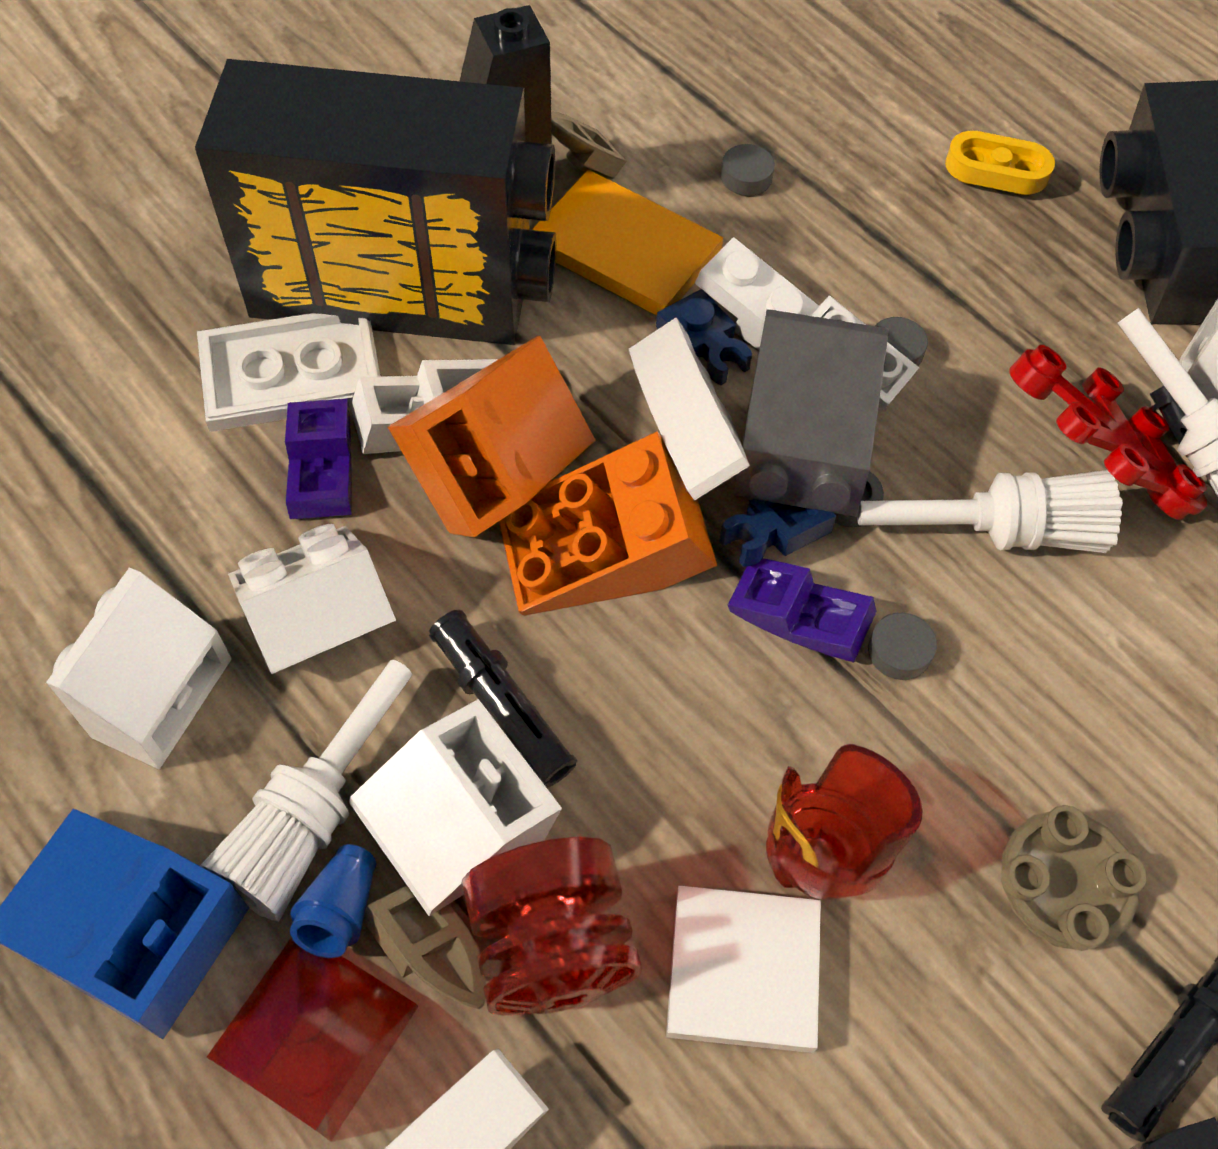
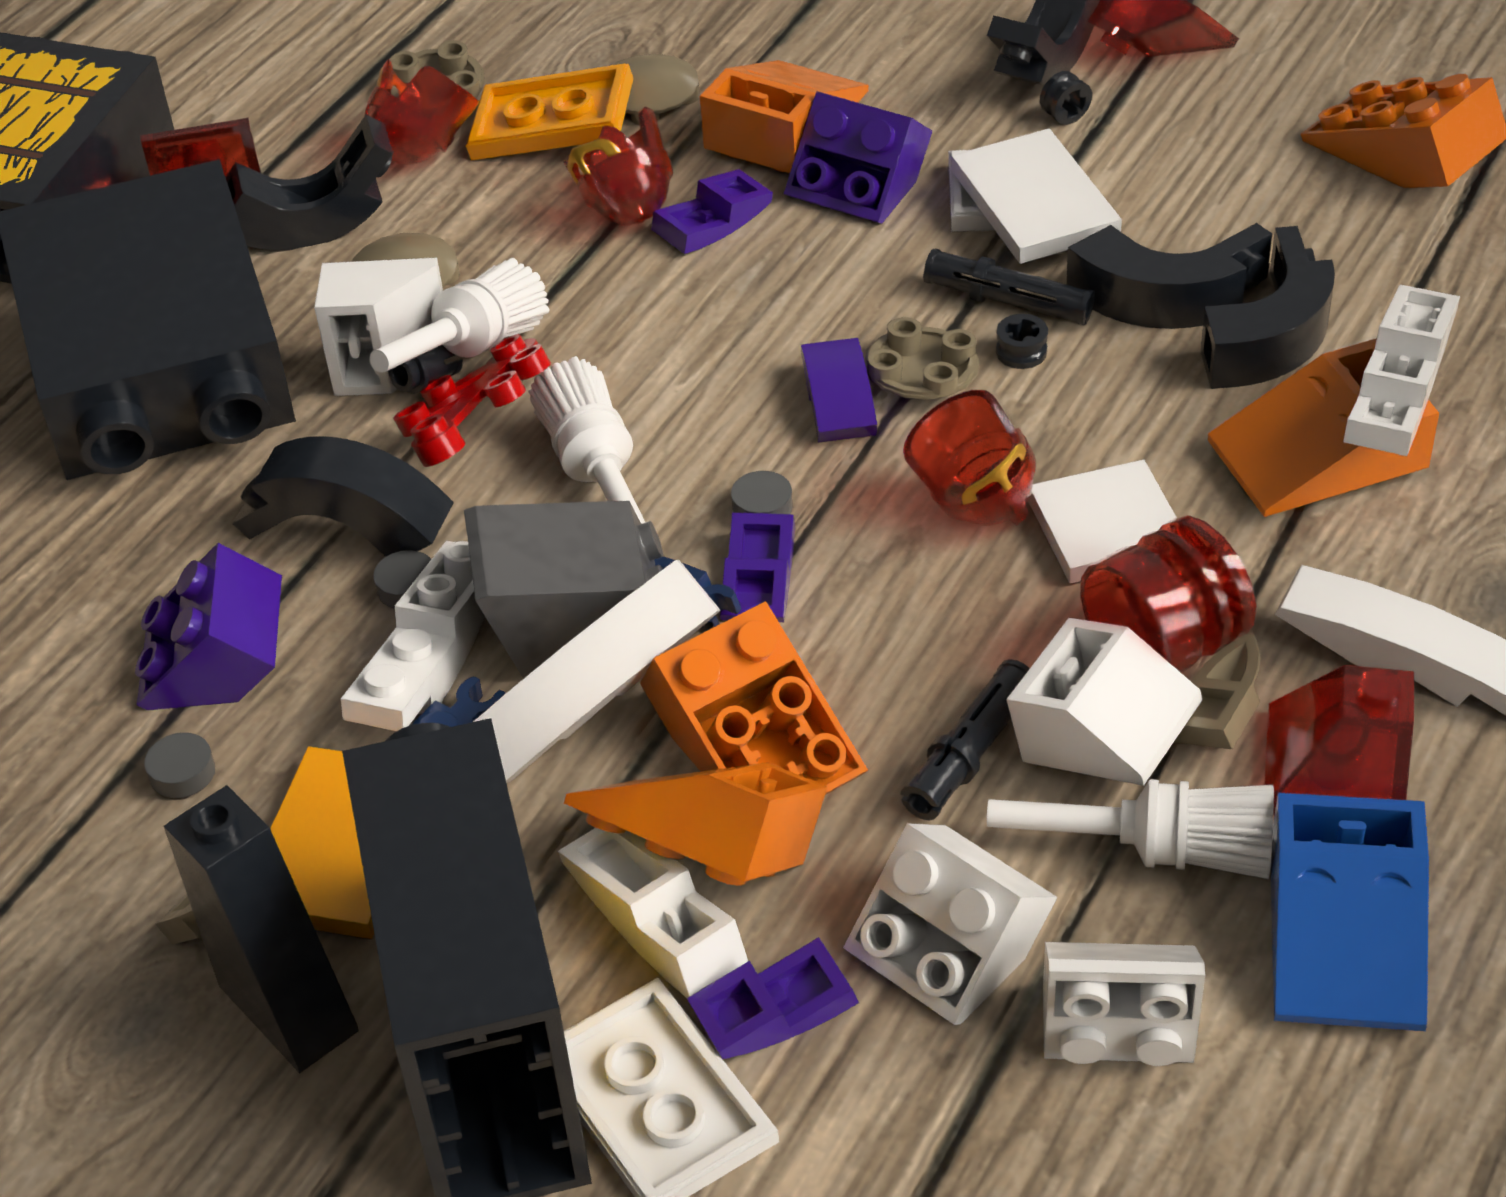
camera: 105 degrees left, 15 degrees down
blue cone [290,844,377,958] -> none
yellow plate [945,131,1055,195] -> none
none -> dark purple slope [135,543,282,710]
none -> black arch [232,436,454,557]
none -> dark purple slope [801,338,877,443]
none -> black bush [996,314,1048,369]

